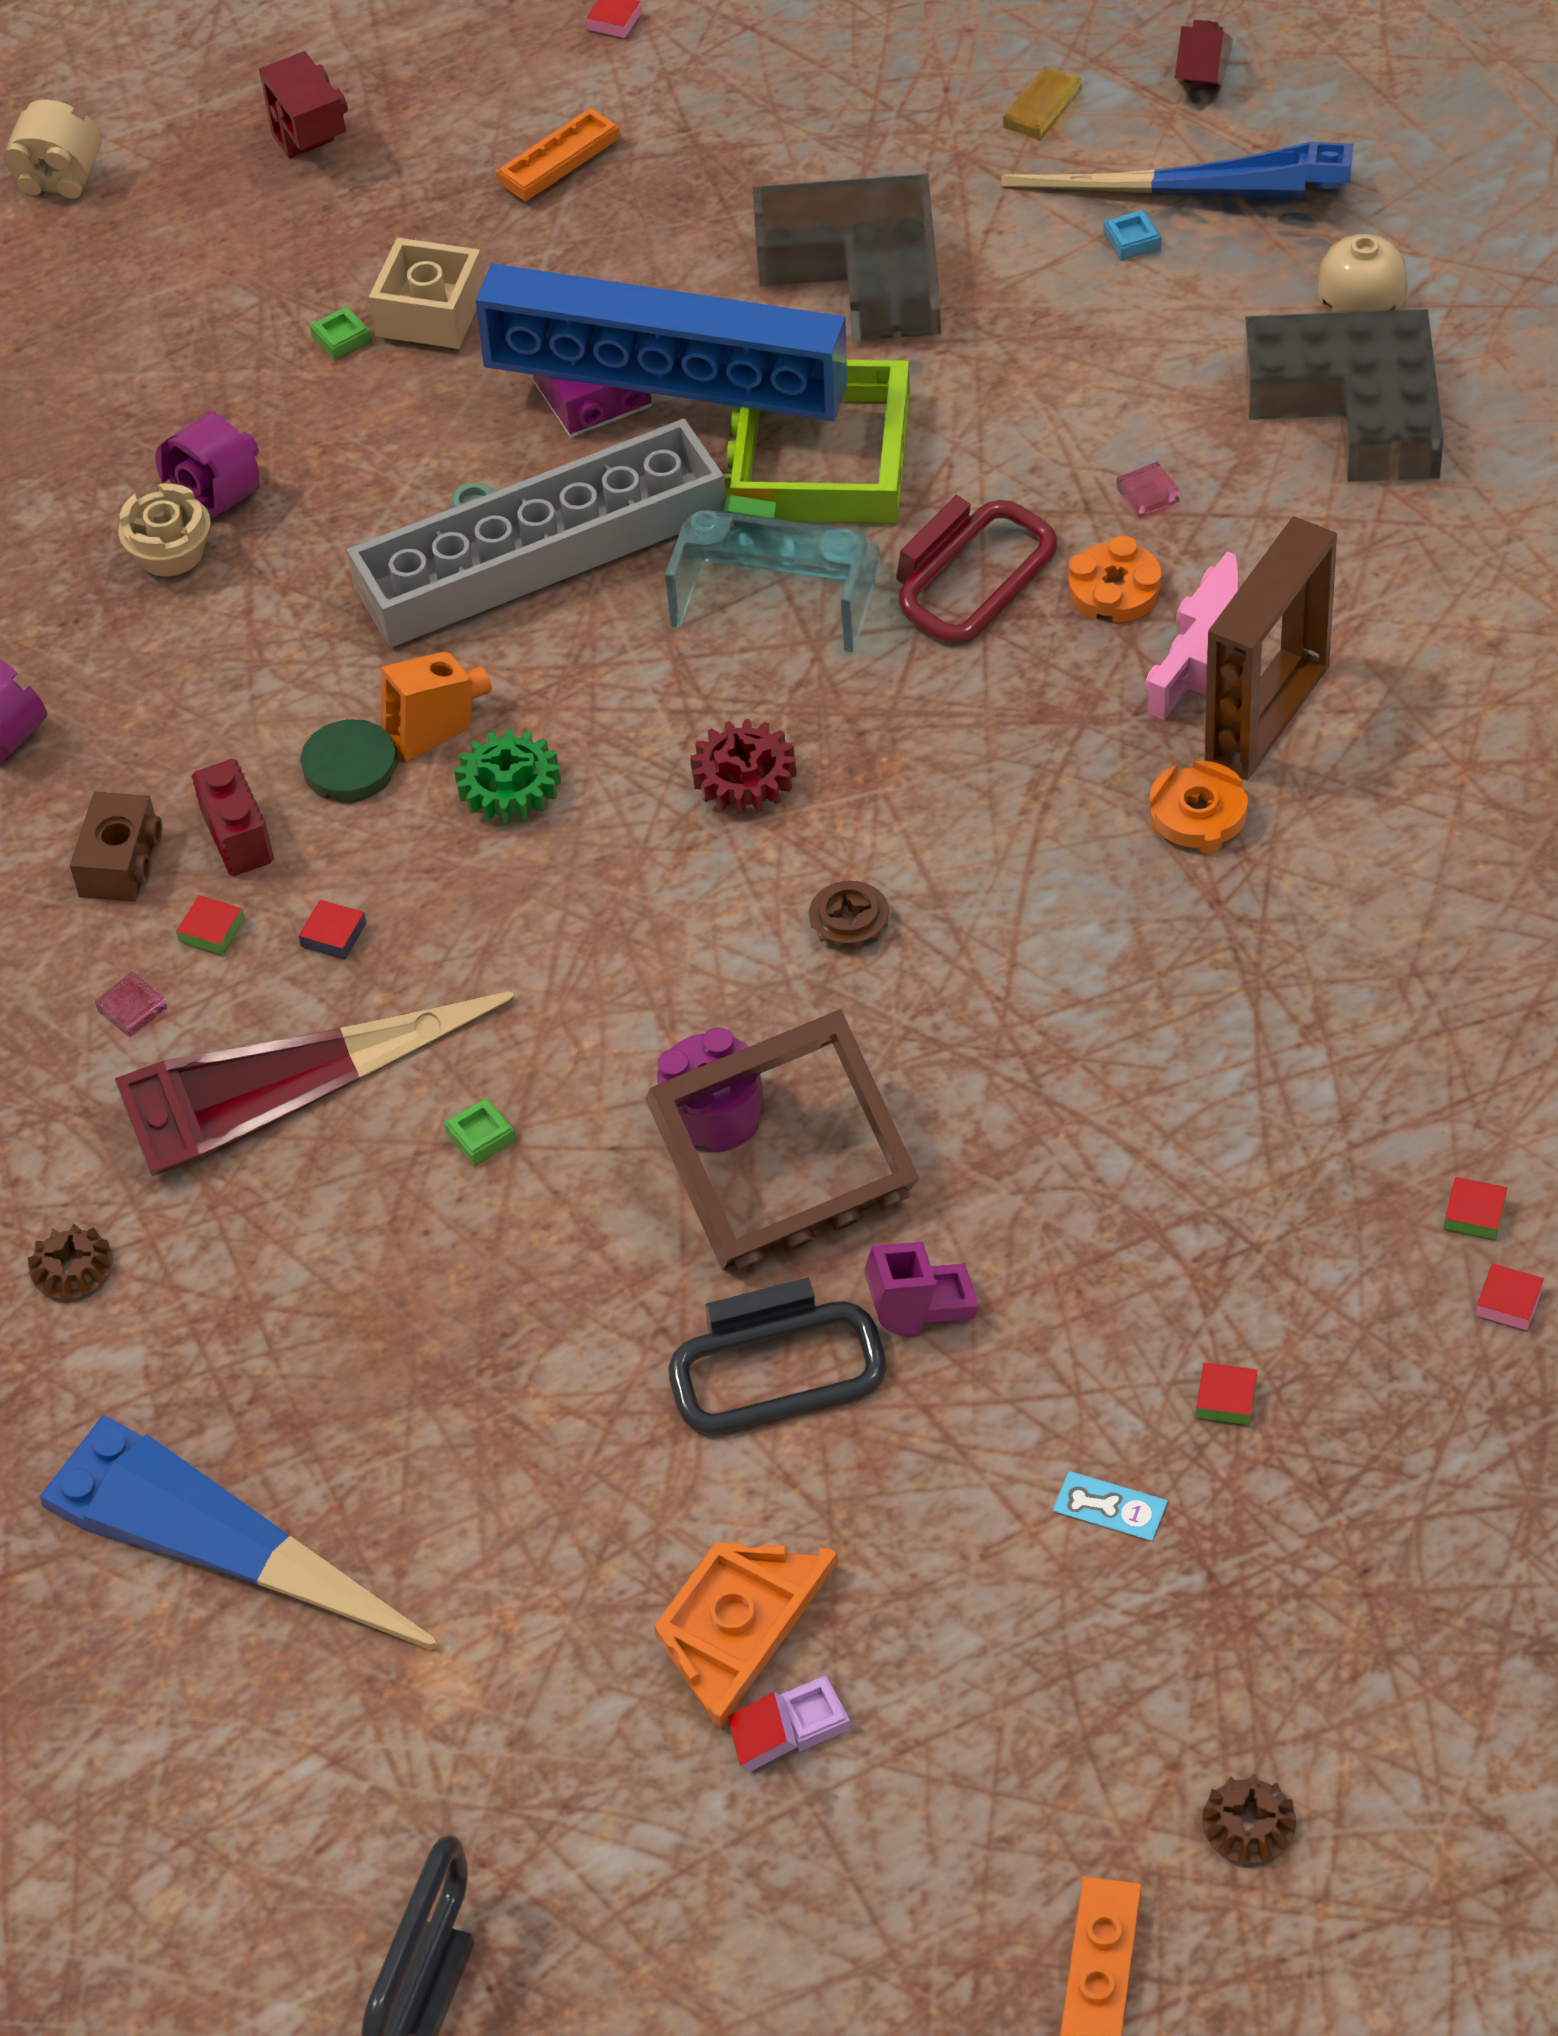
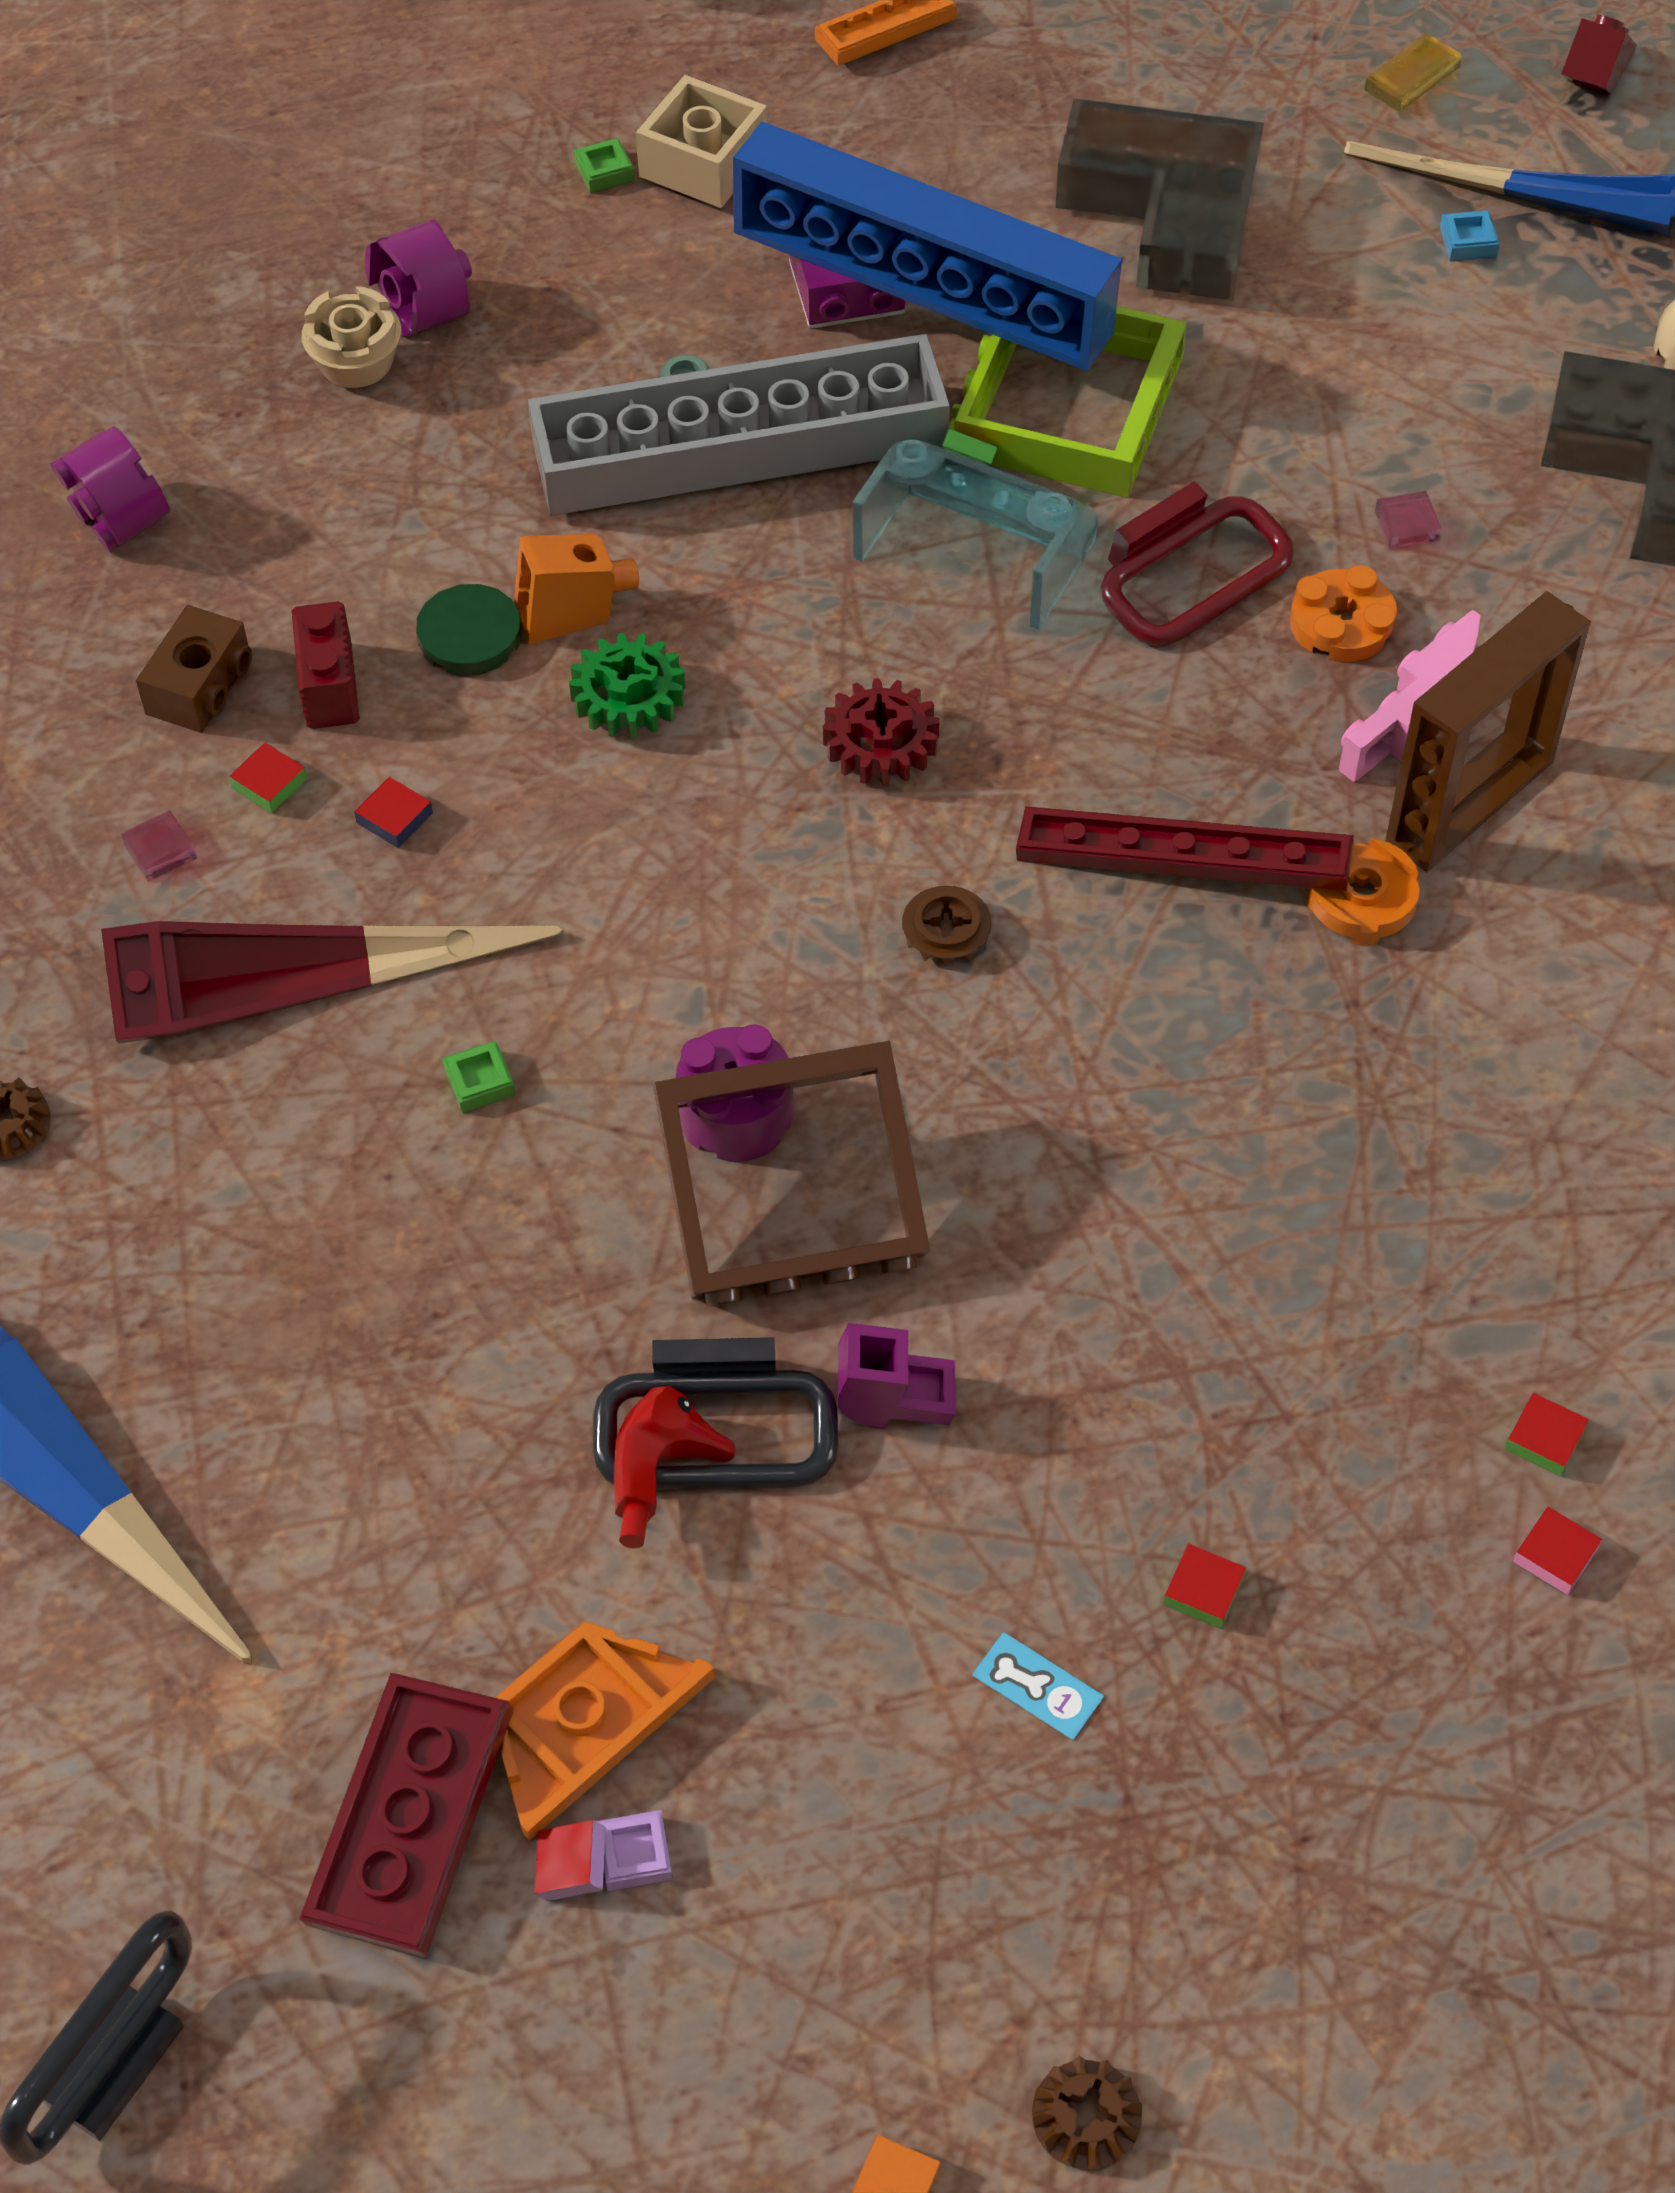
camera: 10 degrees right, 5 degrees up
none -> dark red tile [299,1673,514,1958]
none -> red animal [614,1385,736,1549]
none -> dark red tile [1016,806,1354,891]

